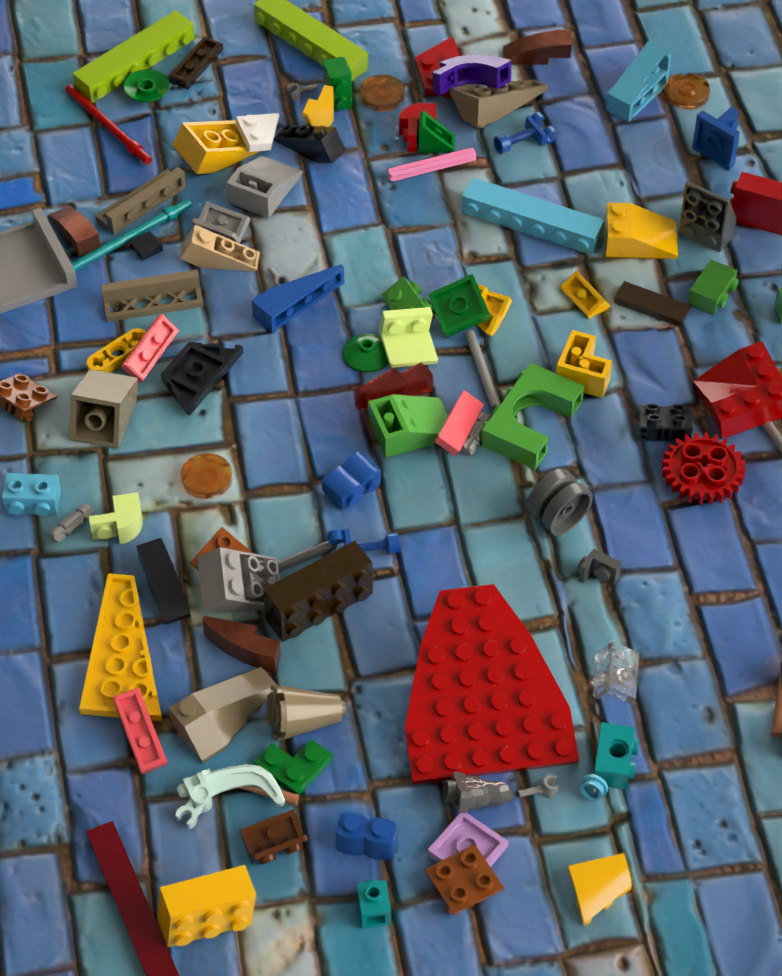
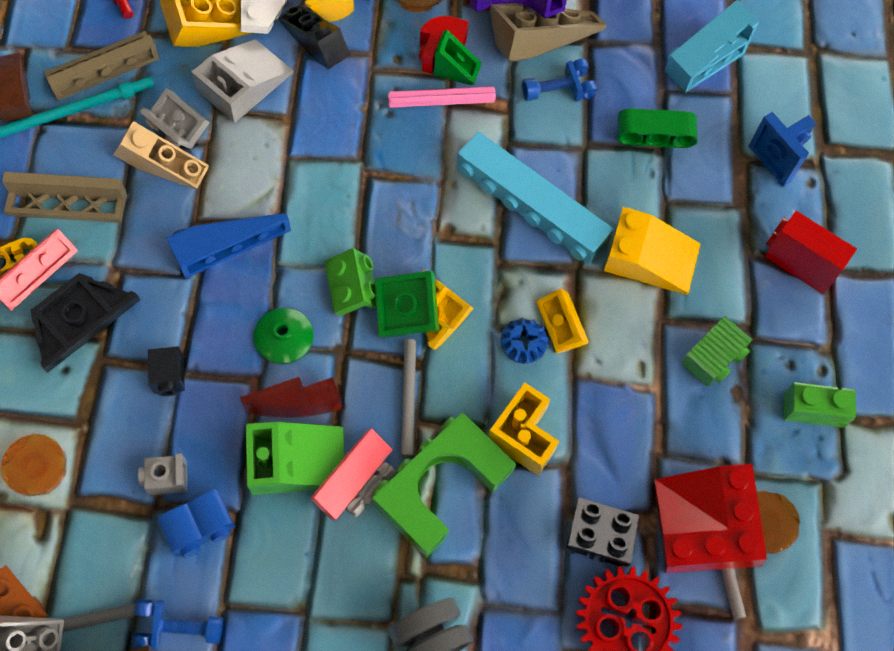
camera: 10 degrees right, 15 degrees up
black tile [130,231,163,261] -> none
light grey hand [268,266,289,286] -> none
yellowish green bracket [379,307,438,368] -> none
dark brown tile [614,281,691,327] -> none
clear orange tile [665,73,710,109] -> none
dark grey slope [679,181,736,252] -> none
none -> light grey brick [138,453,188,495]
none -> black brick [148,346,185,396]
none -> blue gear [500,317,548,364]
none -> green beam [618,108,698,148]

